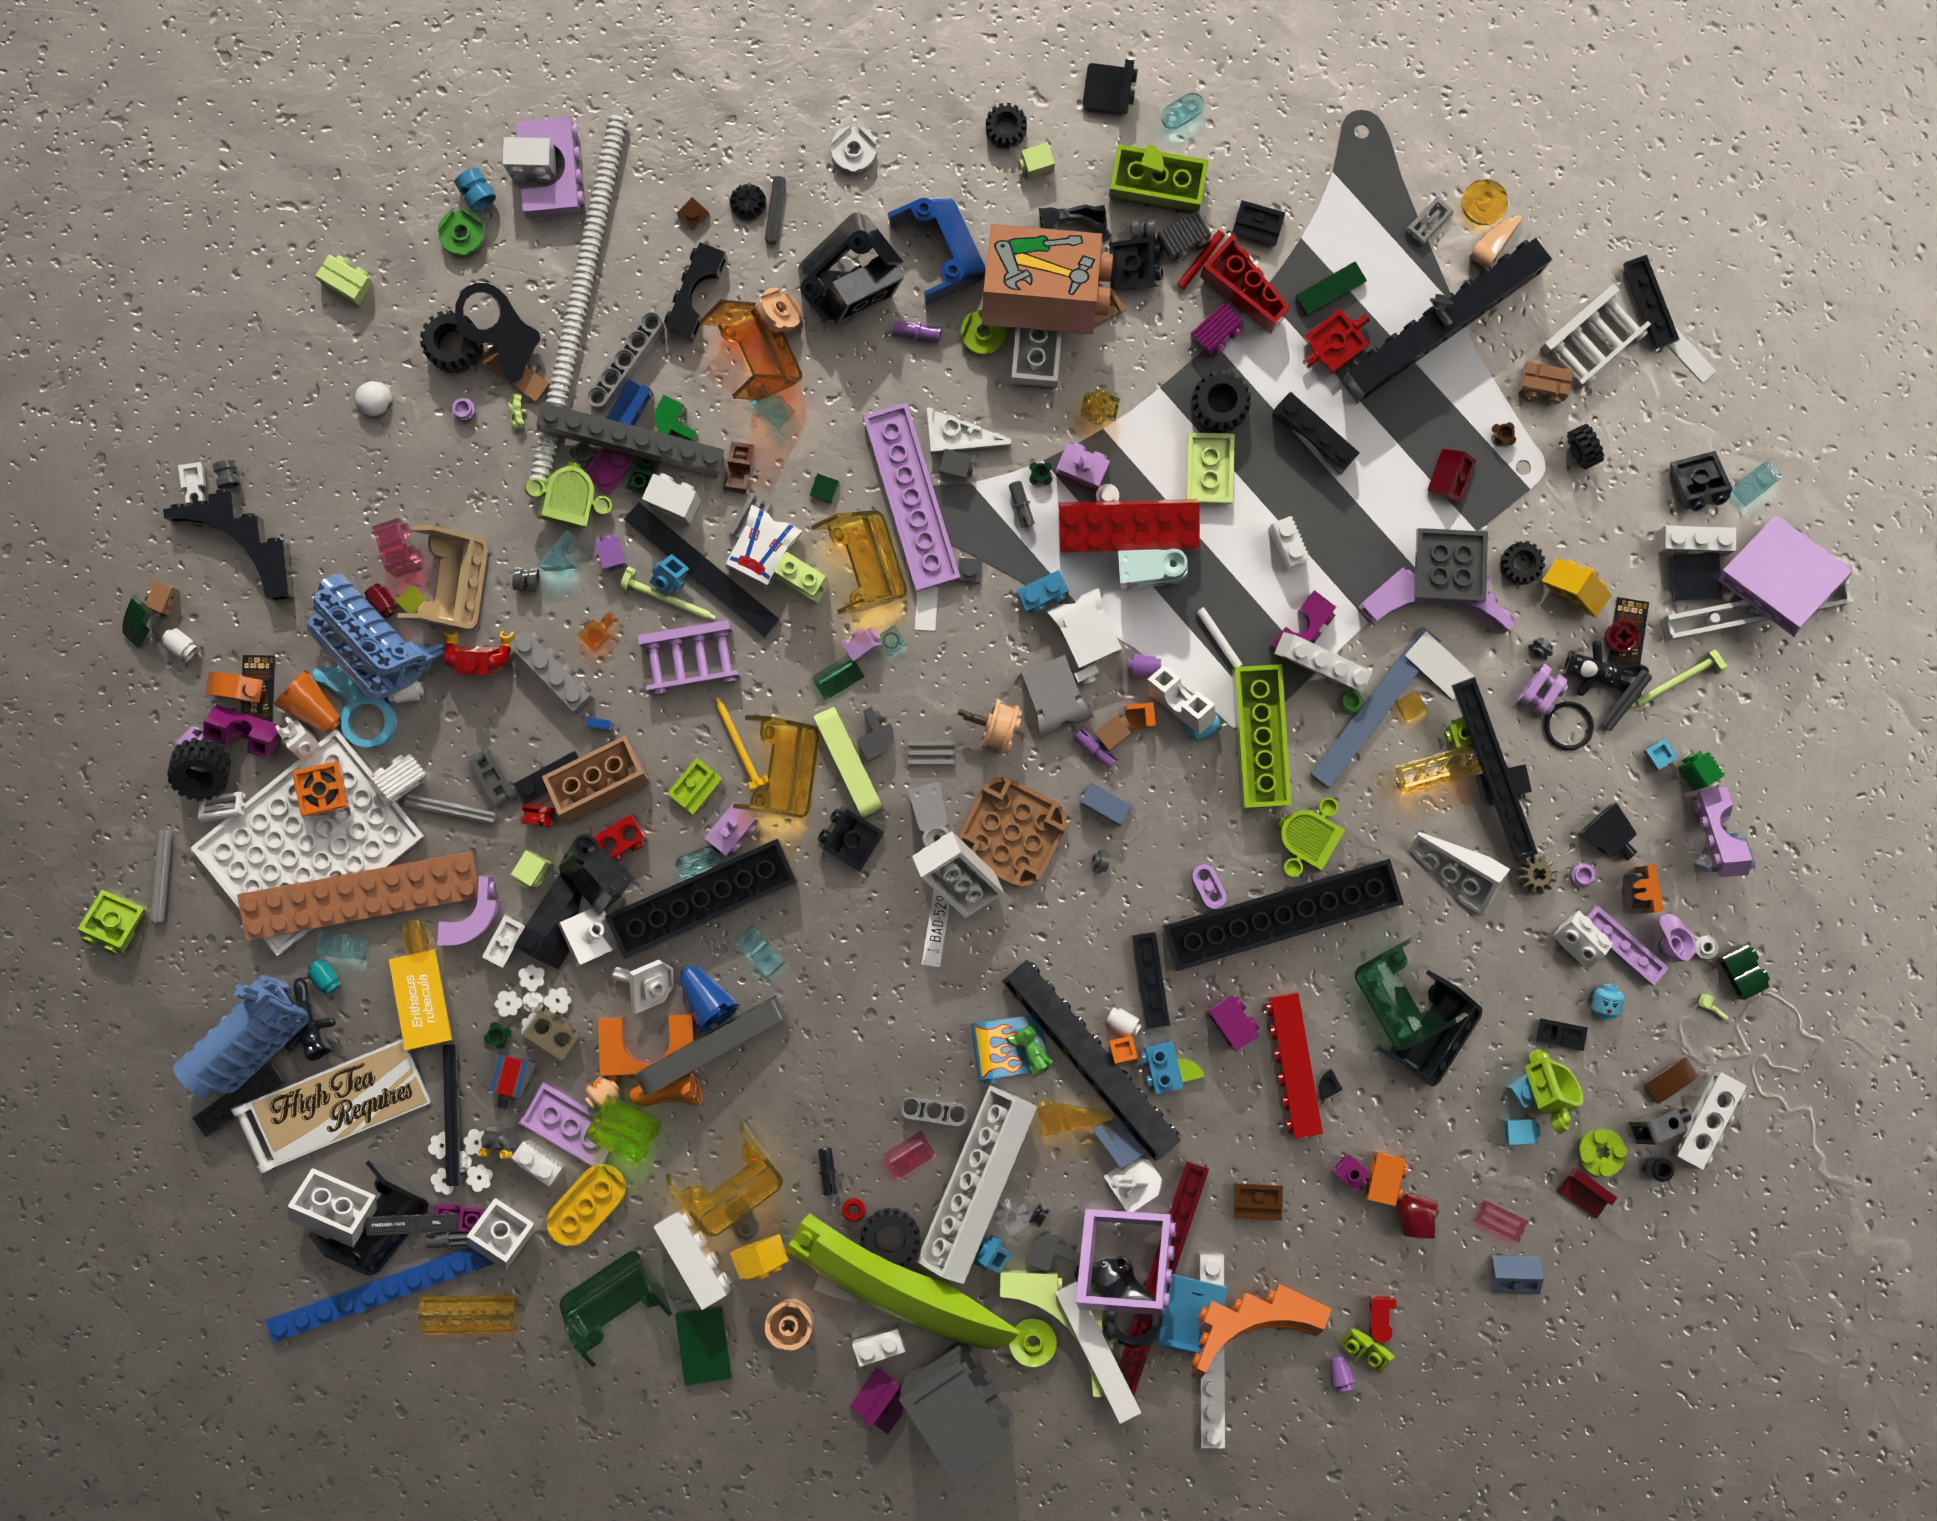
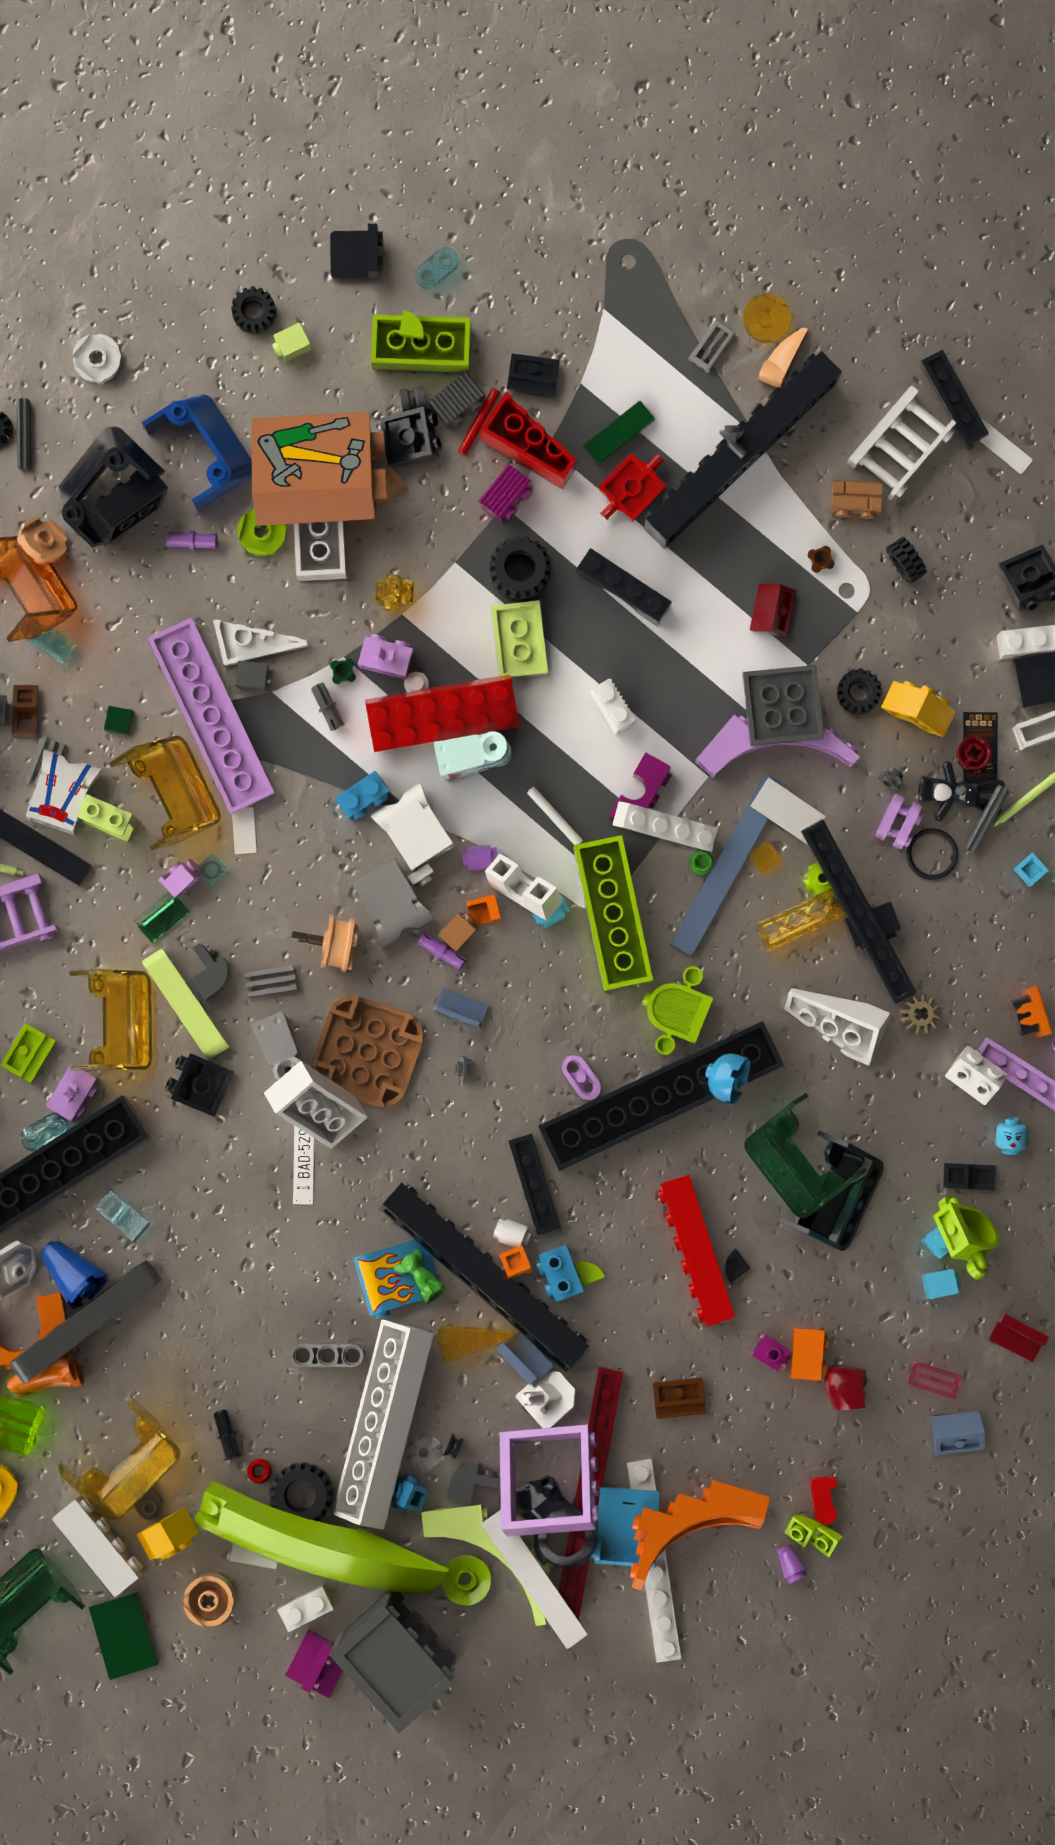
camera: 15 degrees left, 0 degrees up
yellow piece [715,698,769,792] -> none
clear pink slope [882,1131,936,1180] -> none
dark grey plate [957,557,982,584] -> none
black animal [1038,204,1112,237] -> none
magenta brick [1206,995,1260,1051] -> none
lavender plate [1571,863,1595,887] -> none
black torso [1578,802,1637,861] -> none
lime plate [1578,1129,1628,1177] -> none
none -> dark azure cylinder [705,1053,751,1105]

